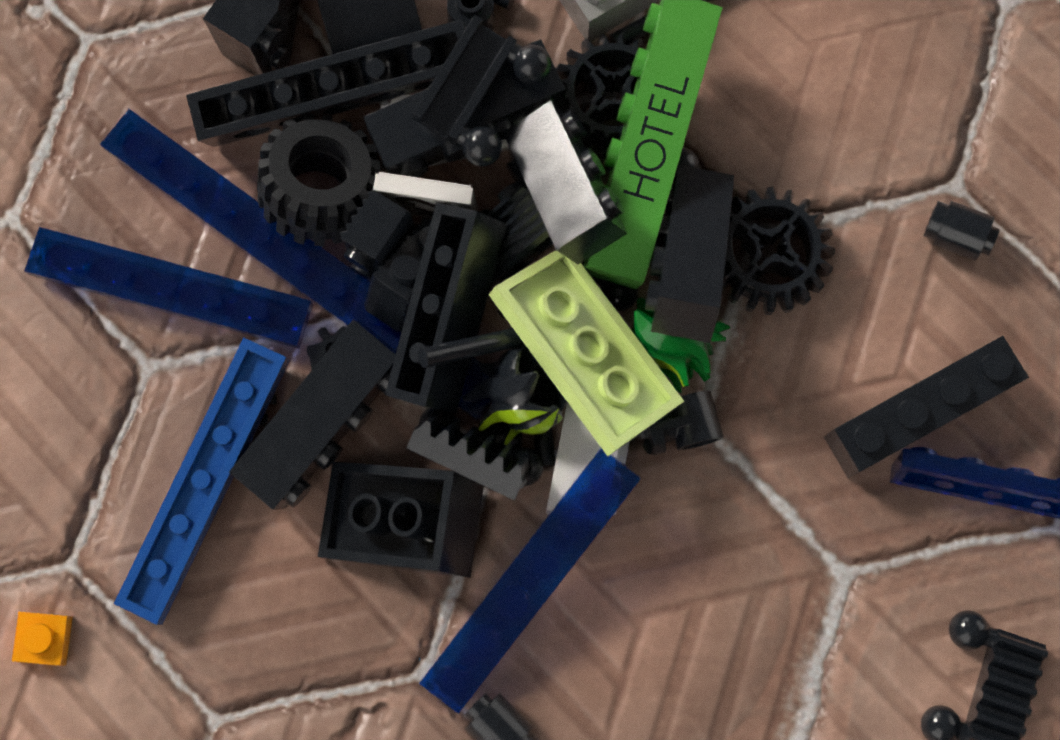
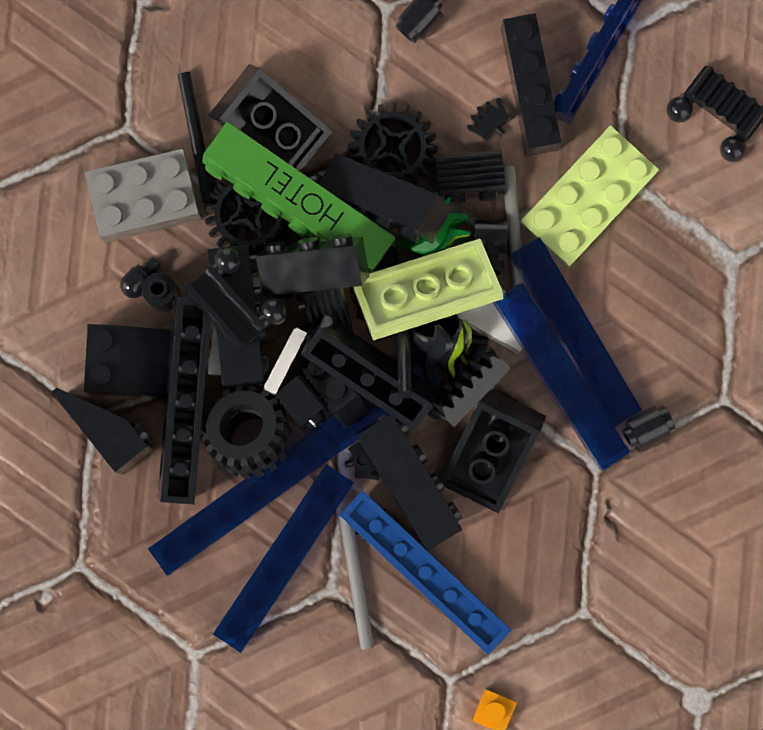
camera: 75 degrees left, 5 degrees up
none -> black slope [208,64,333,172]
none -> light grey bar [339,516,374,650]
none -> black brick [435,149,506,205]
none -> black piece [467,98,509,141]
none -> light grey bar [504,166,527,299]
none -> clear blue plate [509,237,642,428]
none -> yellowish green plate [520,125,659,268]

